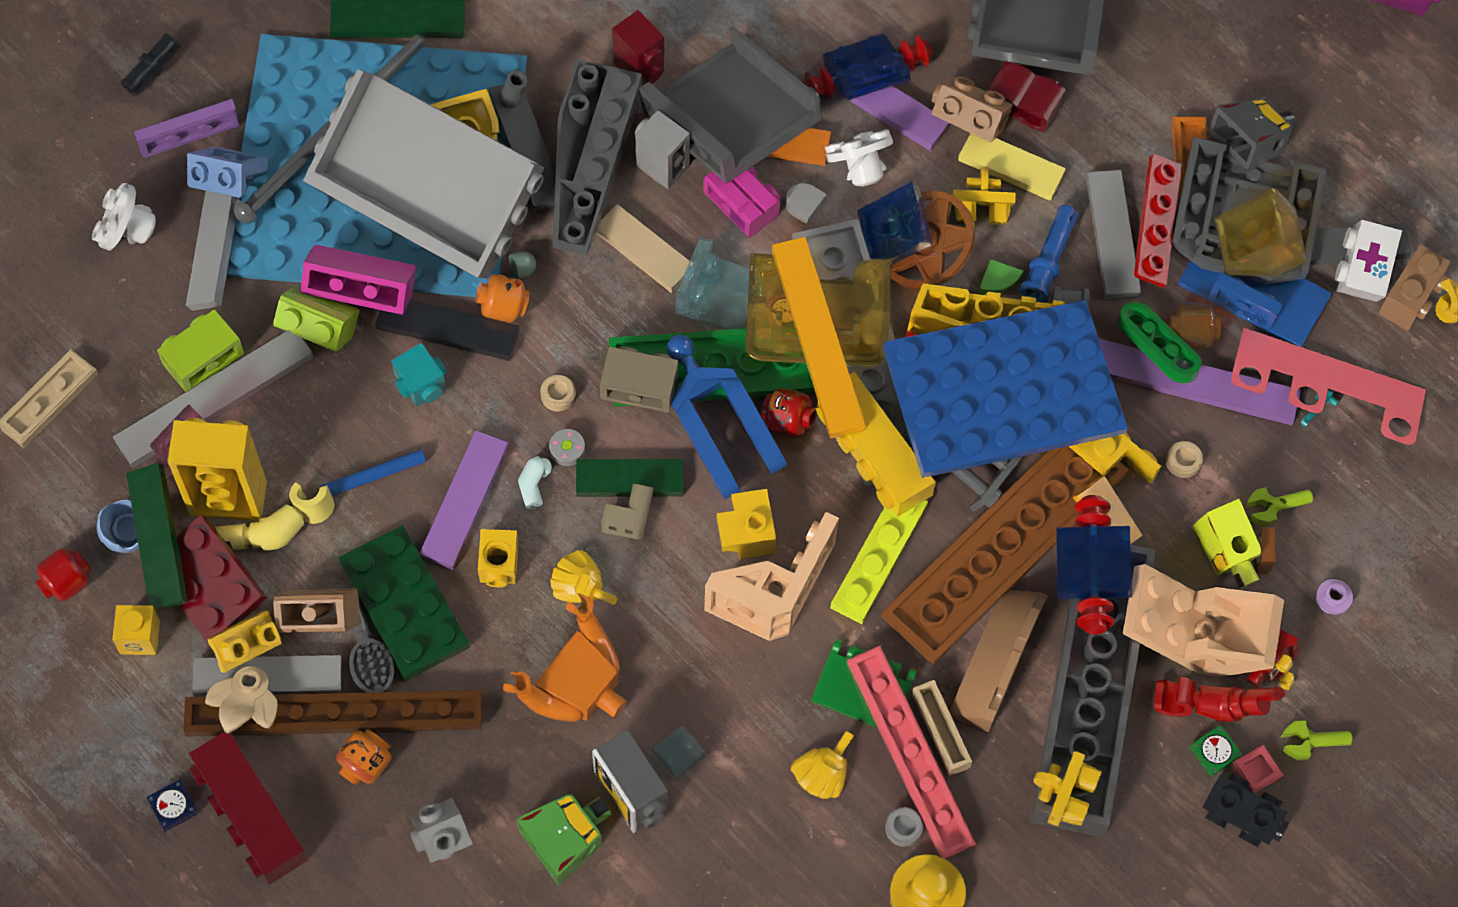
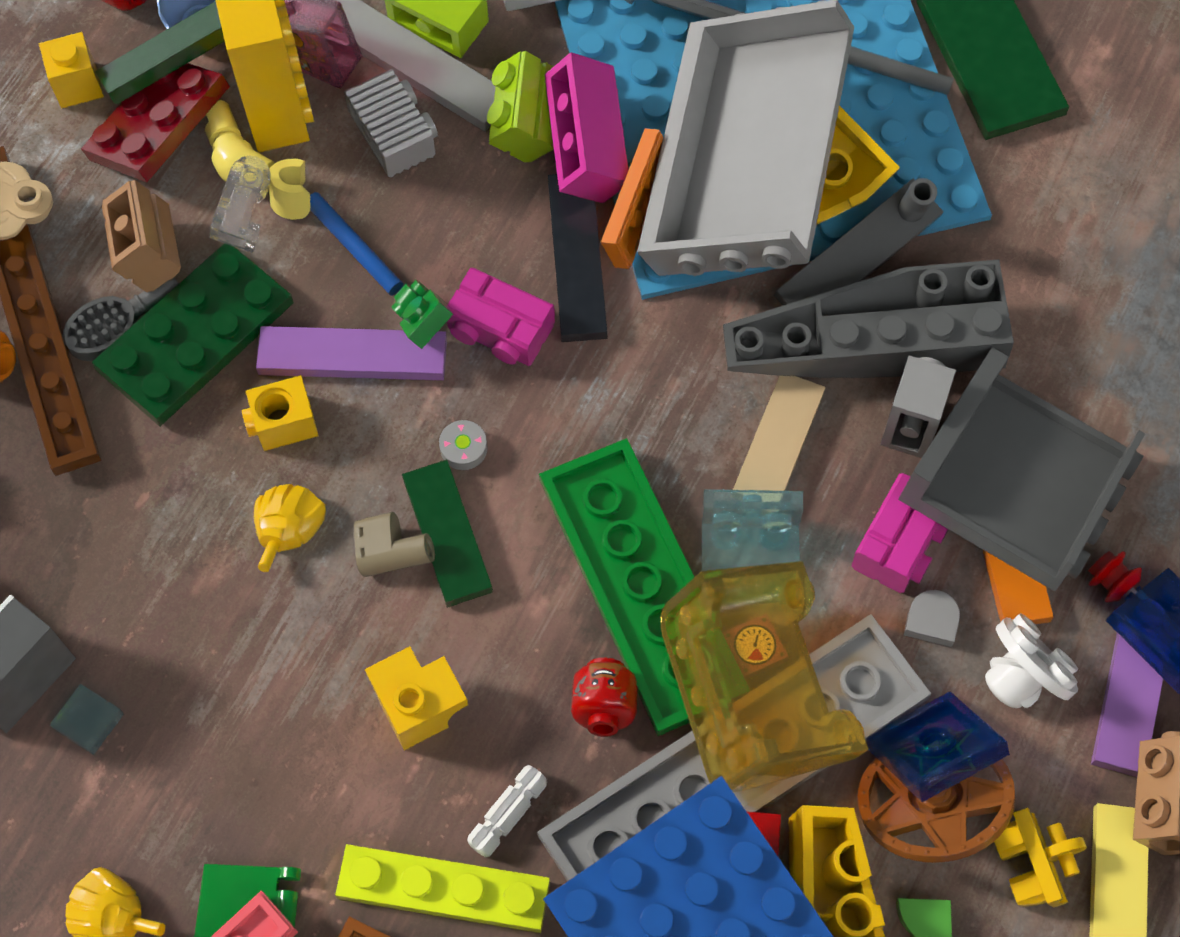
camera: 75 degrees right, 0 degrees up
light grey tile [192,655,342,697] -> none
yellow hips [207,610,282,672] -> none
teal brick [391,343,447,407] -> none
orange head [475,274,529,323] -> none
orange torso [503,593,627,722] -> none
sand green hinge [509,251,536,280] -> none
light aqua arm [518,456,552,509] -> none
tan tile [540,375,576,412] -> none
dark tan brick [600,346,678,413] -> none
dark red brick [612,10,664,85] -> none
blue piece [666,335,787,500] -> none
light nougat bracket [704,512,839,641] -> none
light orange tile [771,237,865,439] -> none
yellow brick [816,371,936,517] -> none
none -> clear leg [209,156,271,253]
none -> light grey brick [344,69,438,177]
none -> green plate [391,279,453,349]
none -> dark pink brick [447,267,555,366]
none -> white axle [467,765,547,857]
none -> orange tile [601,128,663,269]

